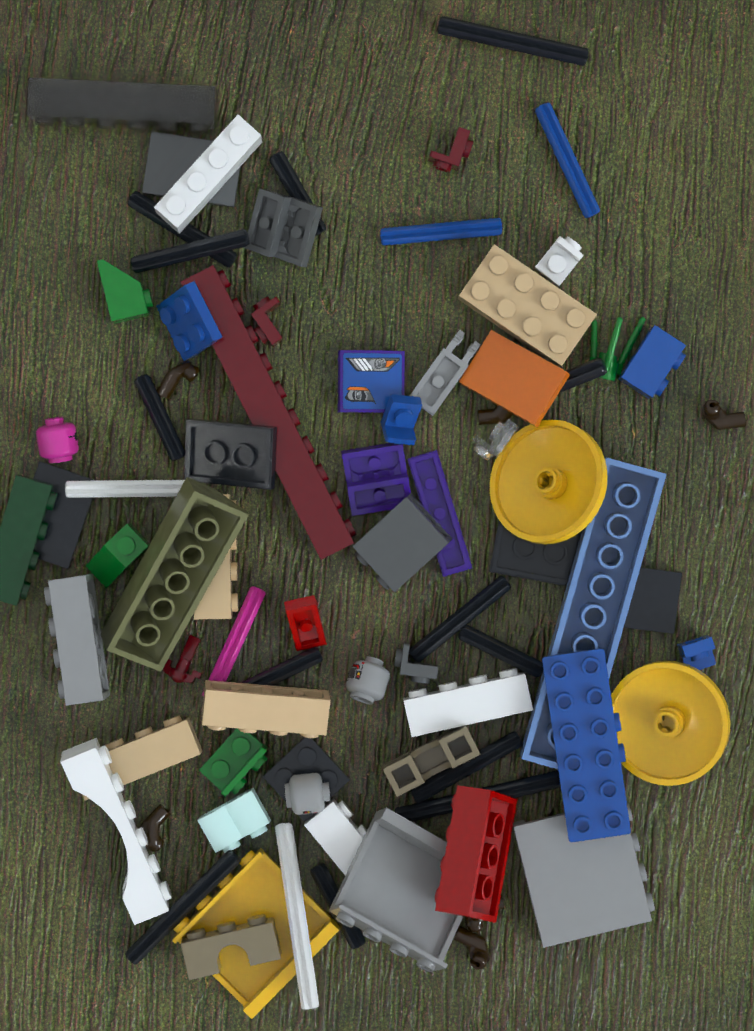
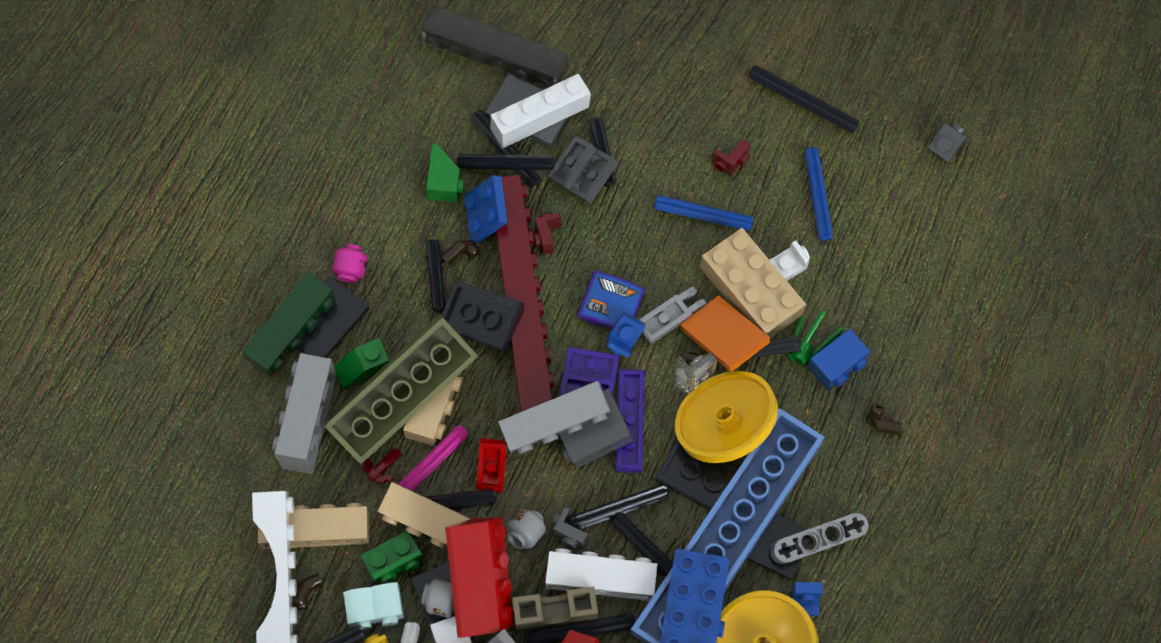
camera: 20 degrees right, 20 degrees down
white axle [65,480,185,498] -> none
none -> red slope [445,517,515,638]
none -> light grey brick [498,381,612,455]
none -> light grey beam [770,513,869,564]
none -> dark grey bracket [928,122,968,162]

